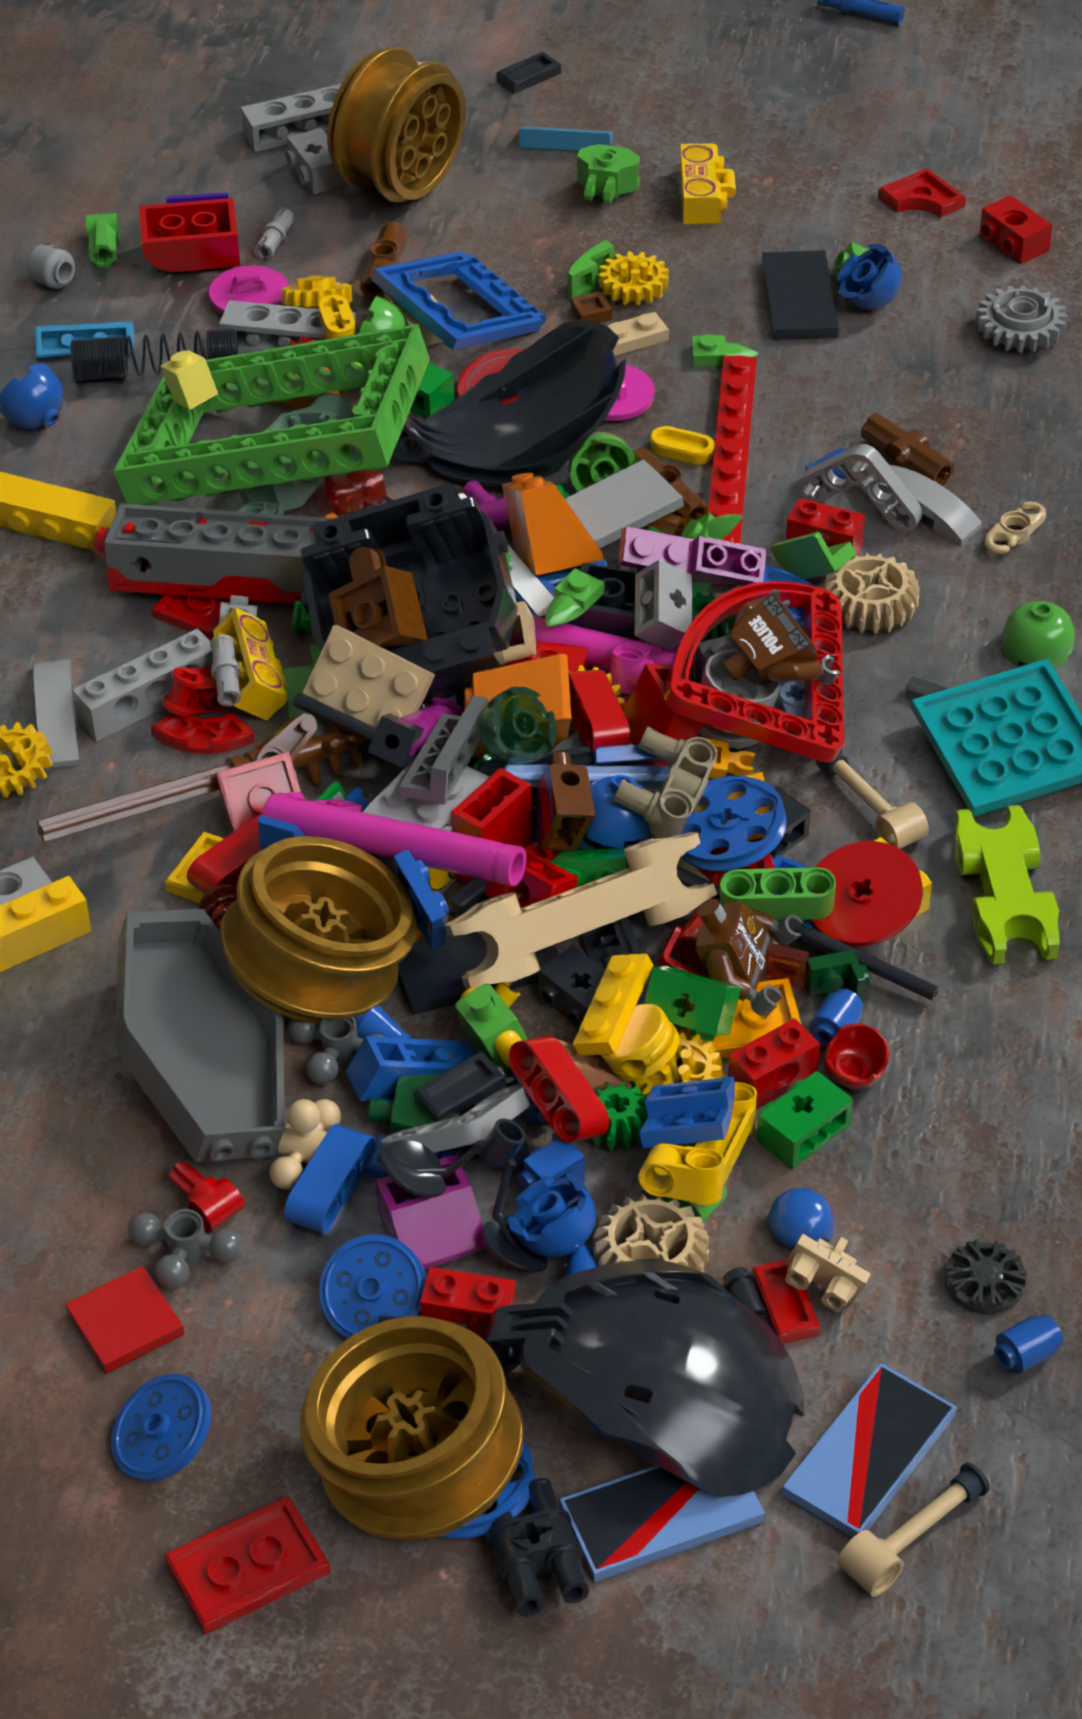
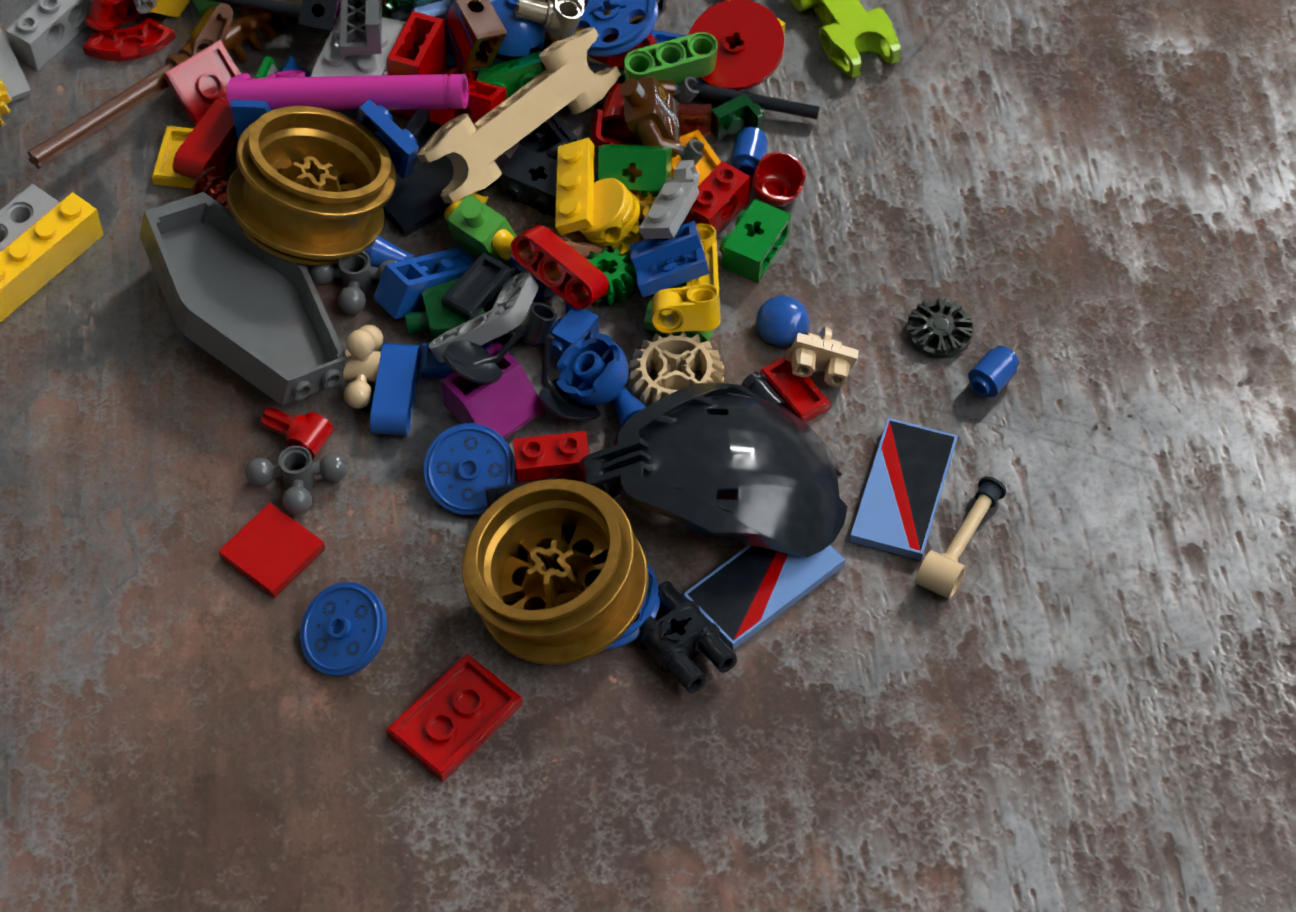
camera: 20 degrees left, 10 degrees up
none -> light grey hinge [639,160,700,239]

